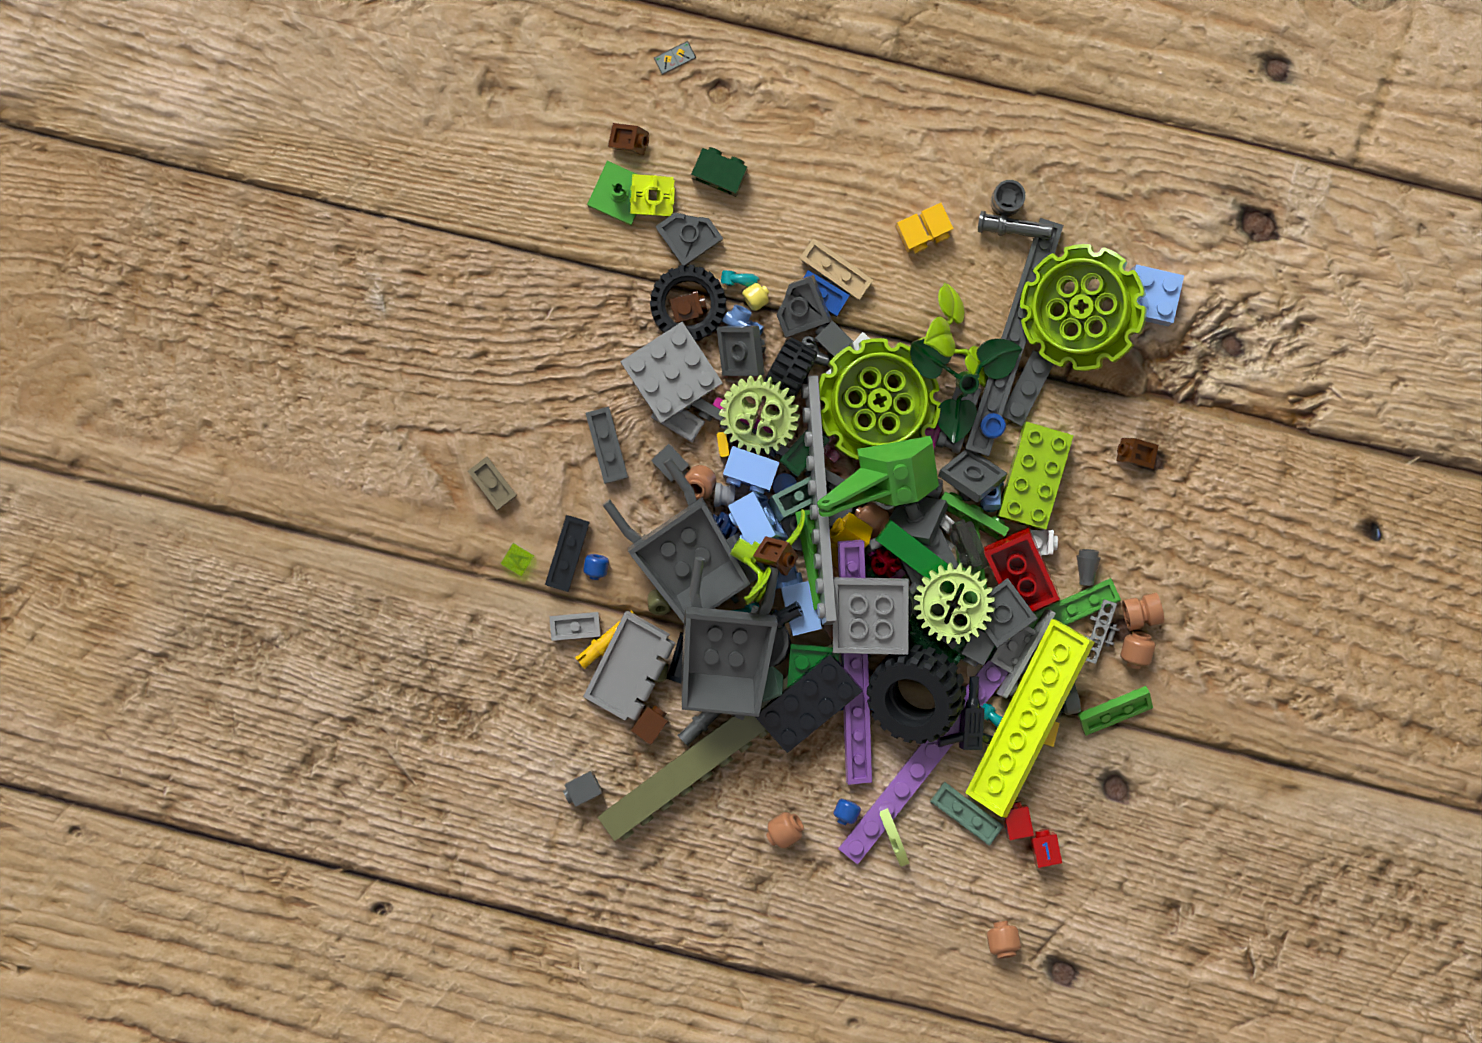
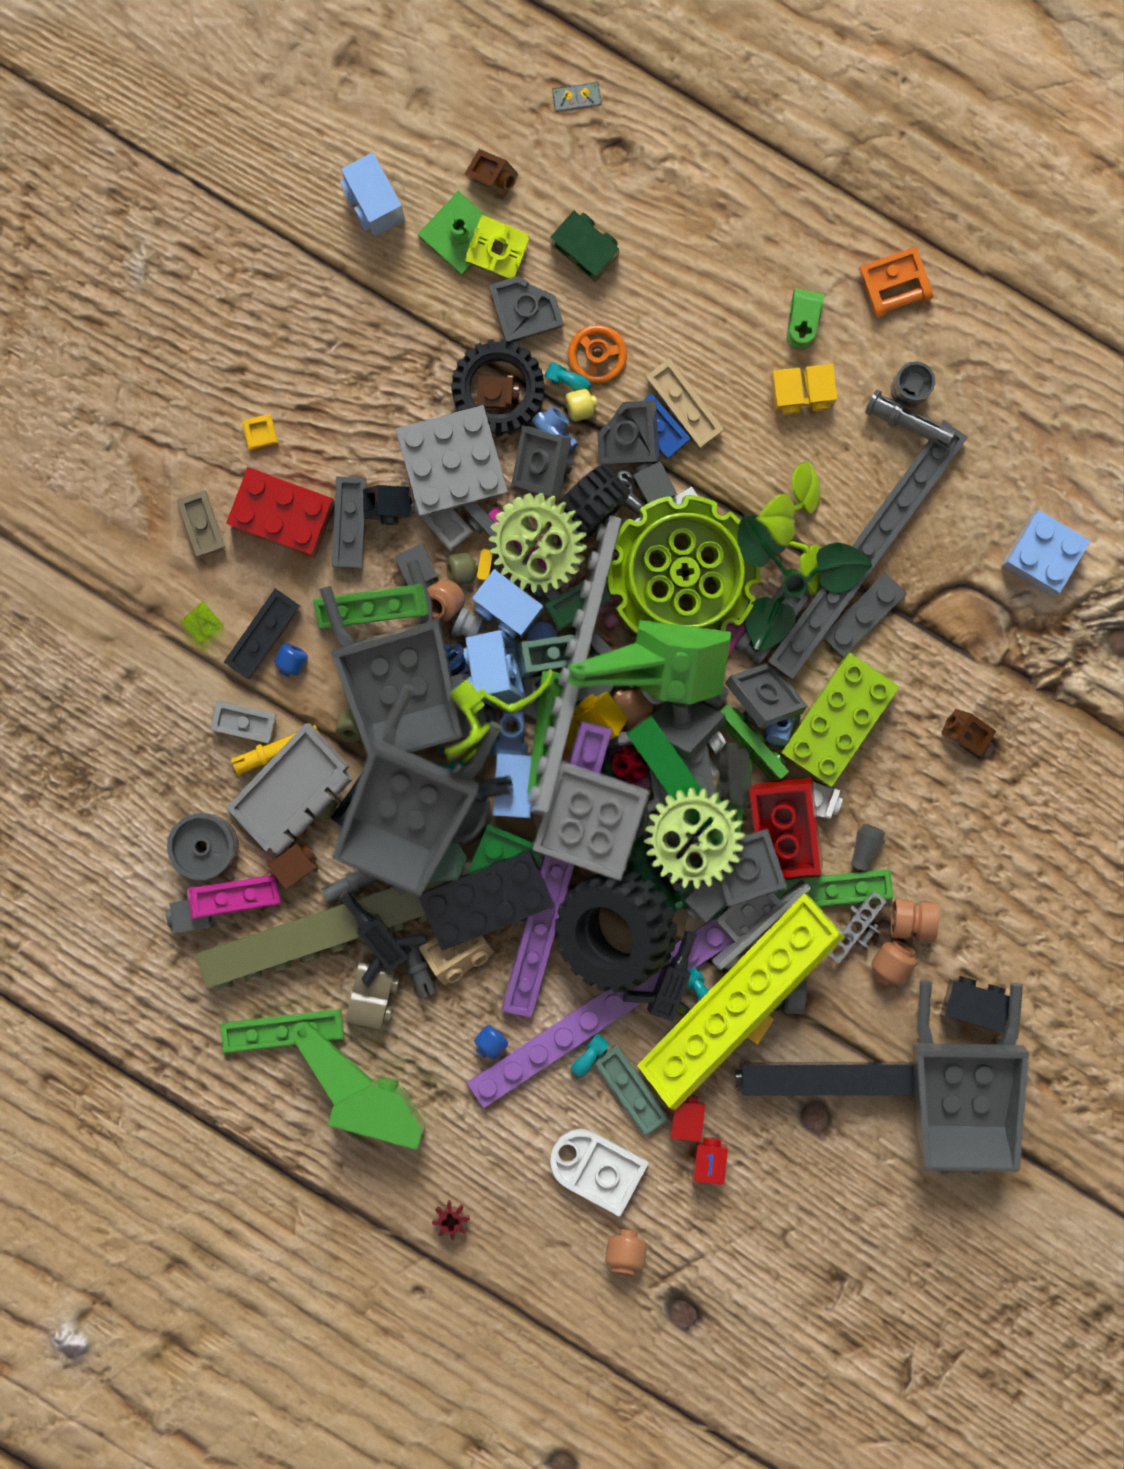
camera: 15 degrees right, 0 degrees up
reddish brown bracket [753,536,798,576] -> none
nougat head [766,812,804,849] -> none
yellowish green tile [879,808,910,867] -> none
blue tile [980,413,1006,439] -> none
lime piece [1020,244,1147,371] -> none
bright green plate [1078,686,1153,736] -> none
none -> dark grey wheel [167,813,239,880]
none -> dark pink tile [186,875,281,919]
none -> bright green tile [220,1009,345,1054]
none -> red brick [226,467,335,559]
none -> yellow tile [242,413,279,451]
none -> bright green slope [291,1021,425,1150]
none -> bright green tile [313,584,429,629]
none -> black piece [339,891,430,988]
none -> light blue brick [340,152,406,237]
none -> dark tan brick [345,961,400,1030]
none -> black brick [363,485,412,525]
none -> dark grey pin [404,946,437,999]
none -> tan bracket [419,935,494,985]
none -> dark red gear [432,1200,470,1240]
none -> olive piece [447,553,478,584]
none -> white plate [550,1129,649,1217]
none -> orange piece [567,325,627,384]
none -> teal arm [570,1034,609,1079]
none -> black brick [735,1062,915,1096]
none -> bright green piece [787,288,824,350]
none -> orange plate [859,246,933,318]
none -> dark grey piece [913,981,1029,1174]
none -> black brick [940,975,1010,1032]

